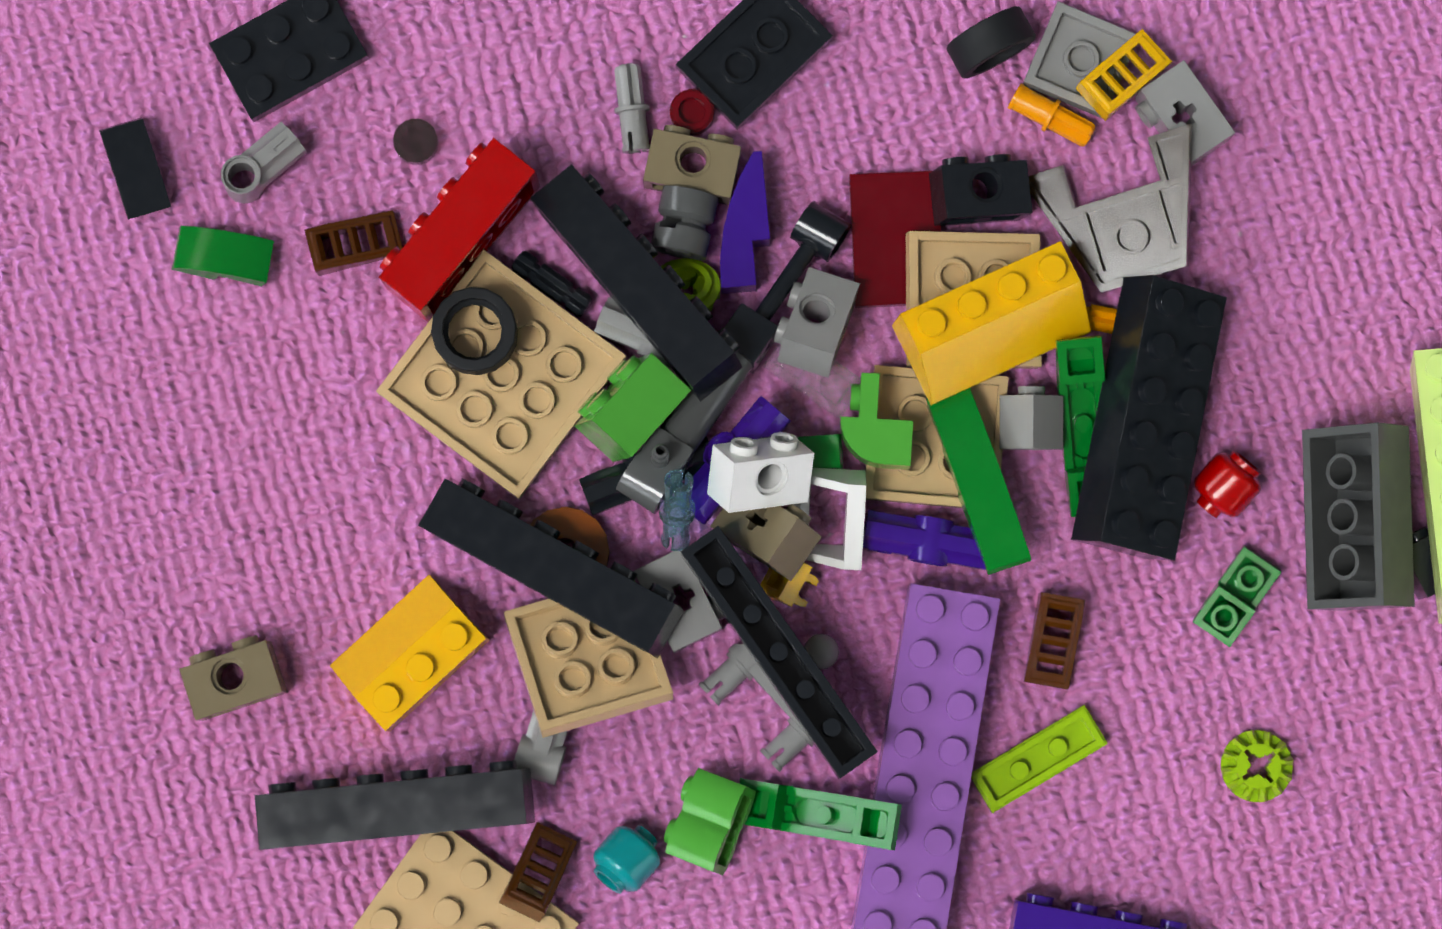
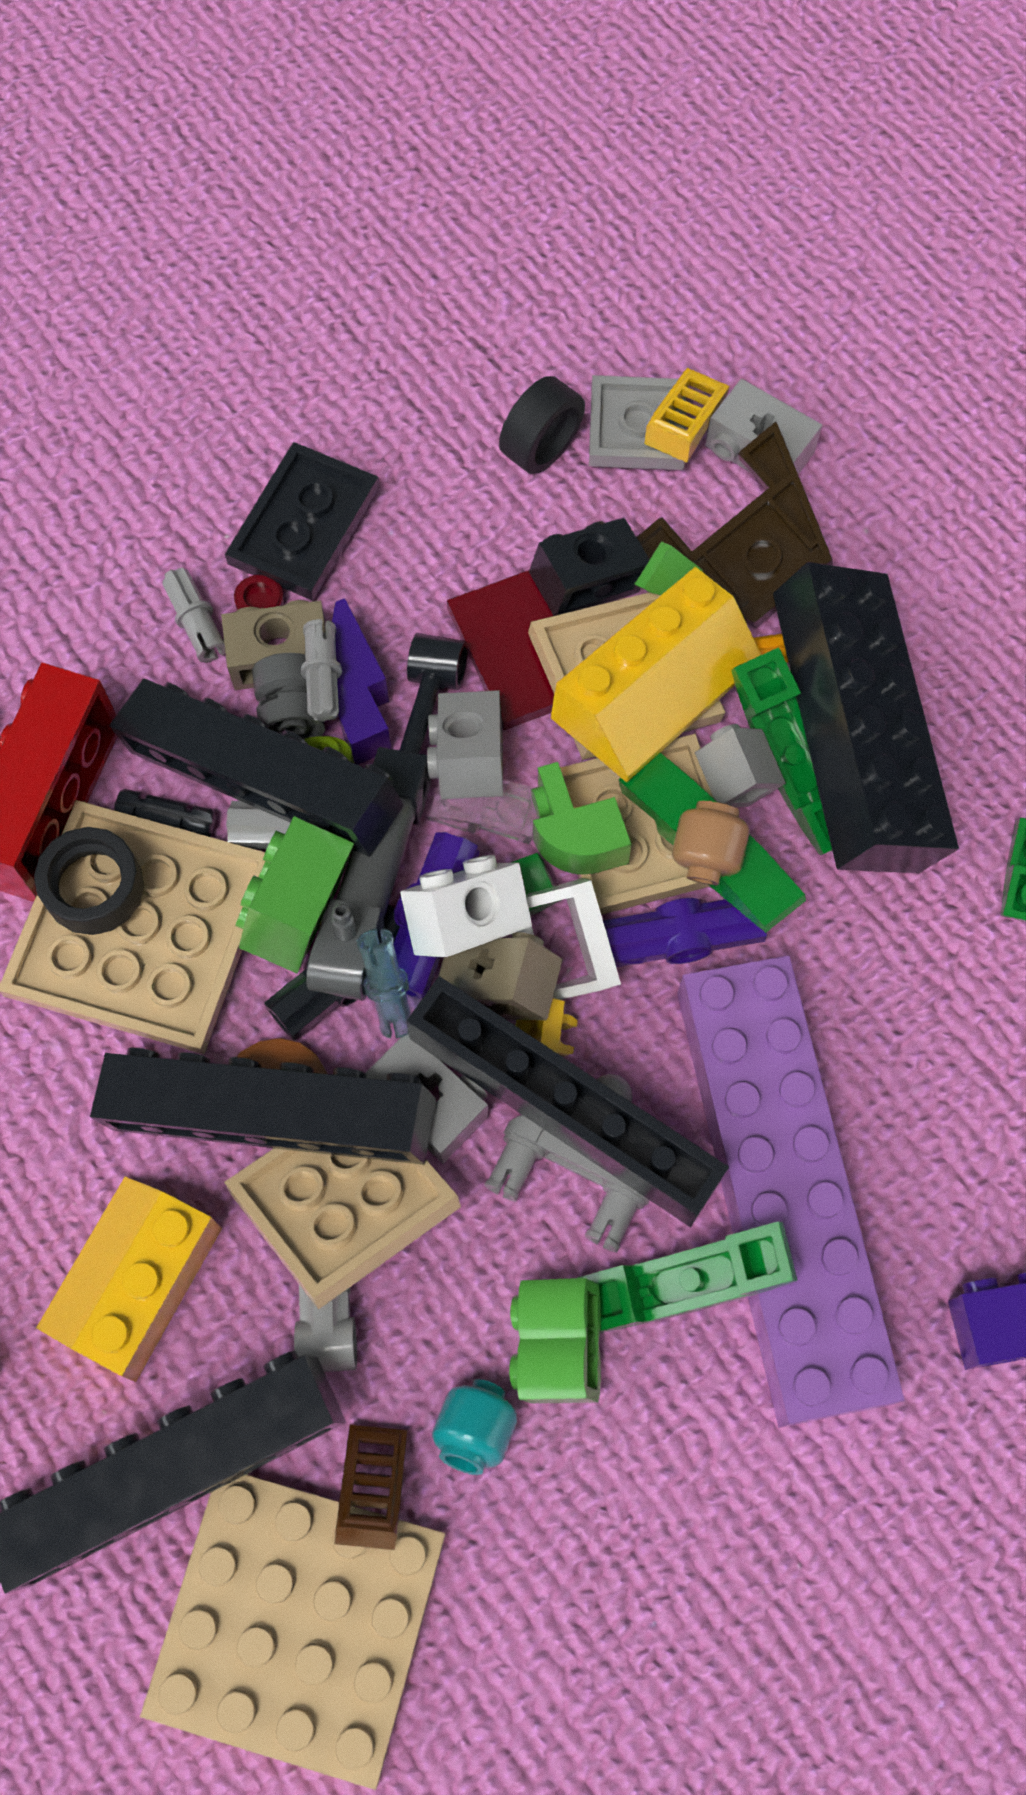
camera: 20 degrees left, 15 degrees down
lime tile [971,705,1108,813] -> none
light orange axle [1008,83,1096,147] -> none
reddish brown slope [1024,592,1086,690] -> none
red head [1194,450,1261,518] -> none
none -> light grey axle [301,619,342,722]
none -> bright green tile [635,542,703,595]
none -> medium nougat head [672,801,750,885]

